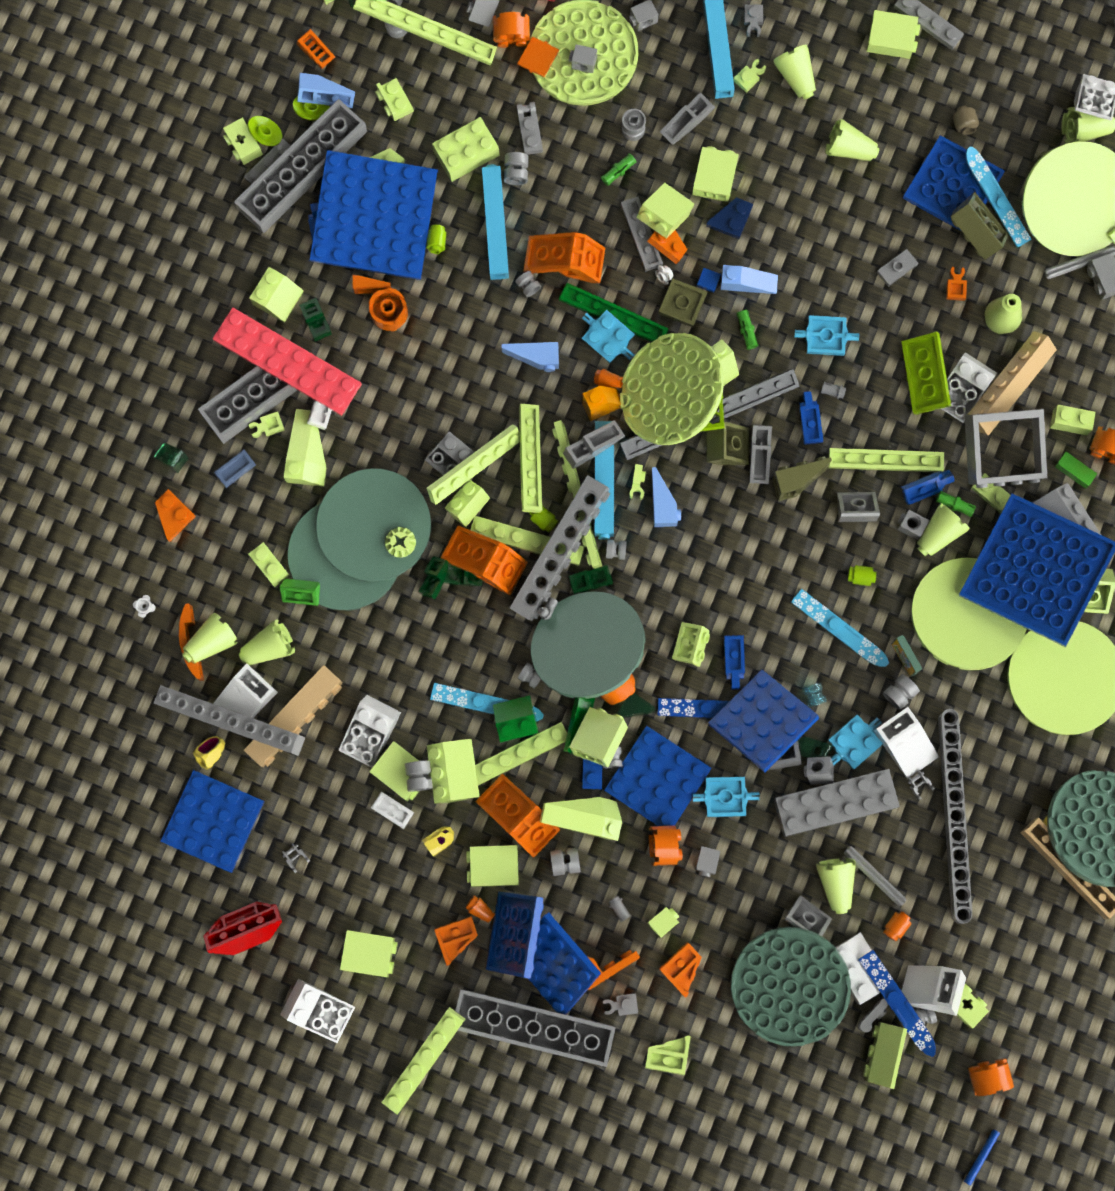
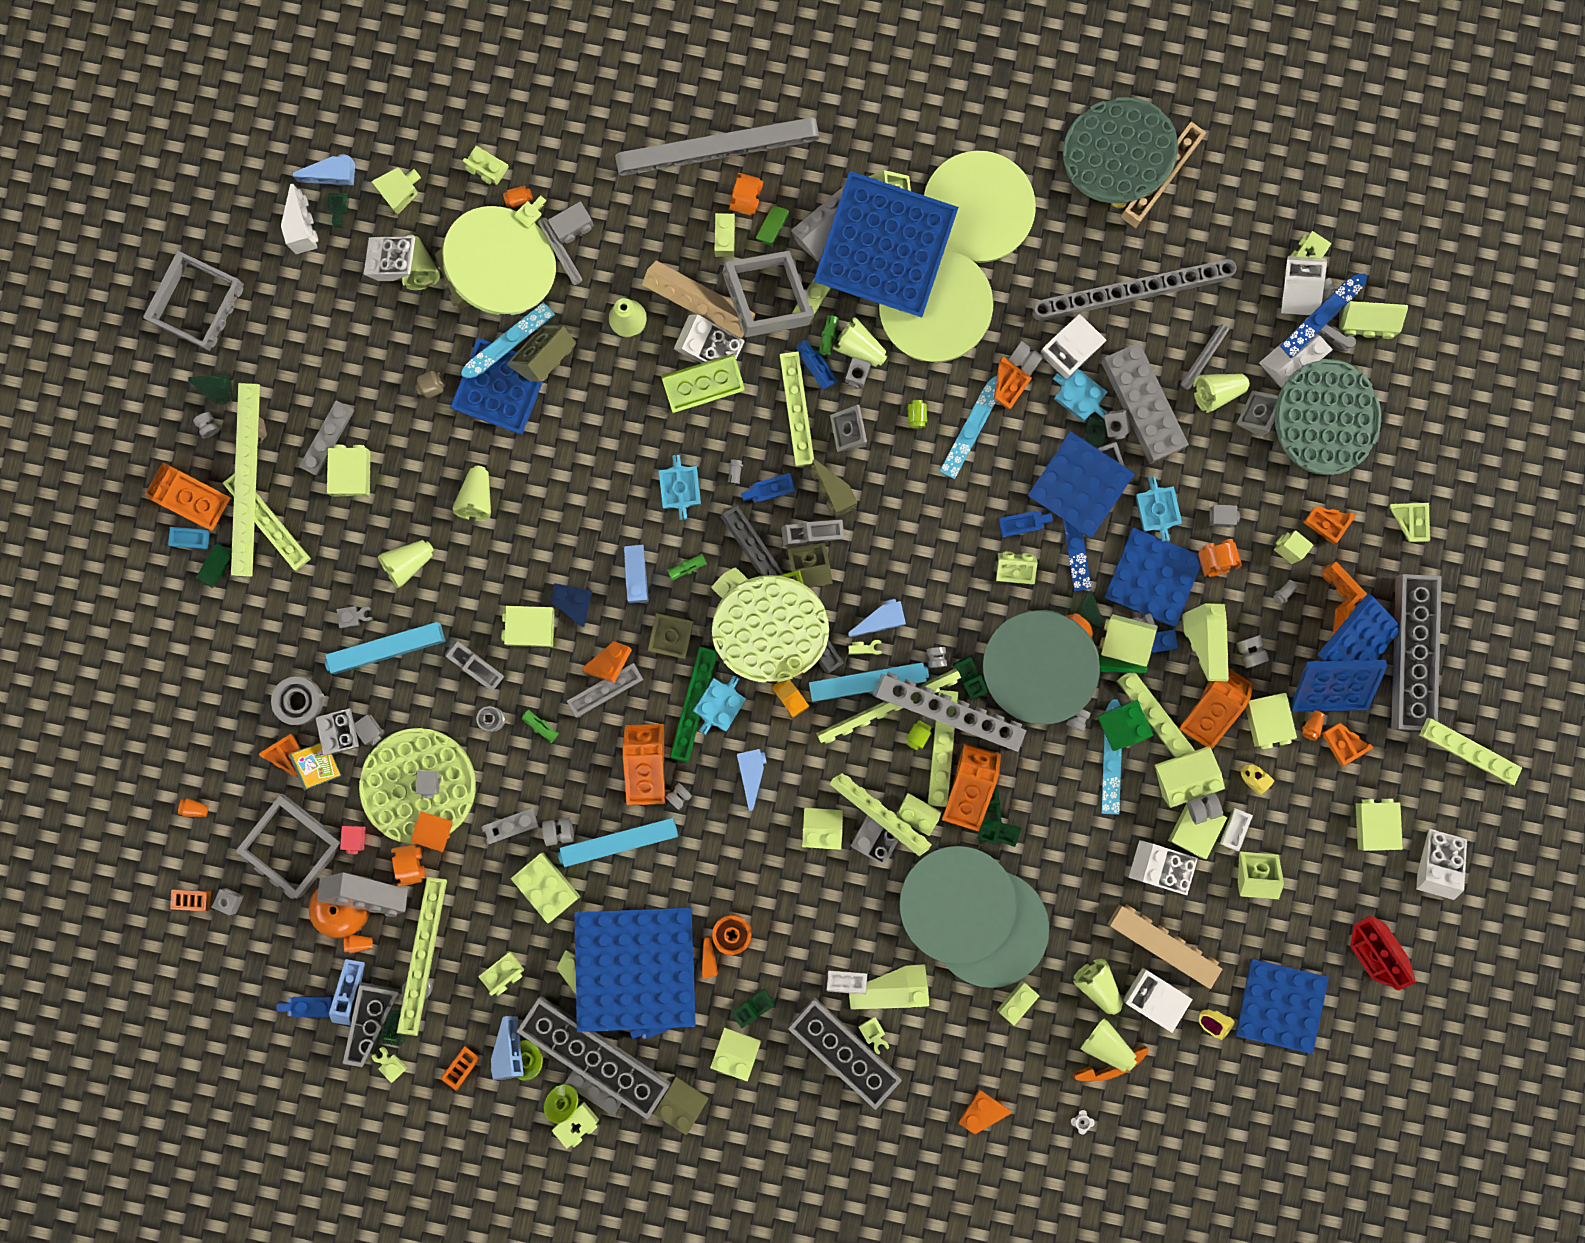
camera: 105 degrees left, 5 degrees up
clear green slope [154,442,189,473] -> none
light grey brick [154,685,305,756] -> none
coral plate [213,308,362,416] -> none
sand blue tile [214,450,256,488] -> none
bright green slope [280,579,320,606] -> none
light grey piece [282,843,310,873] -> none
yellowish green gear [385,527,416,558] -> none
lime brick [426,225,446,254] -> none
yellowish green plate [519,404,542,513] -> none
light grey arm [538,597,558,620] -> none
light grey slope [563,420,625,469] -> none
orange cone [594,369,623,388] -> none
light grey plate [603,993,638,1016] -> none
yellowish green brick [637,183,694,239] -> none
white plate [655,265,673,285] -> none
blue tile [697,268,721,293] -> none
yellowish green plate [733,59,766,93] -> none
clear light blue wheel [803,683,827,707] -> none
light grey plate [877,249,918,287] -> none
orange brick [883,911,912,942] -> none
tile [891,635,922,677] -> none
light grey piece [908,770,935,800] -> none
orange plate [946,267,967,301] -> none
blue bar [964,1129,1000,1186] -> none
orange brick [968,1058,1014,1096] -> none
none -> olive slope [653,1077,709,1135]
none -> yellowish green slope [802,808,843,850]
none -> orange wing [994,356,1032,409]
none -> yellowish green slope [1238,852,1284,899]

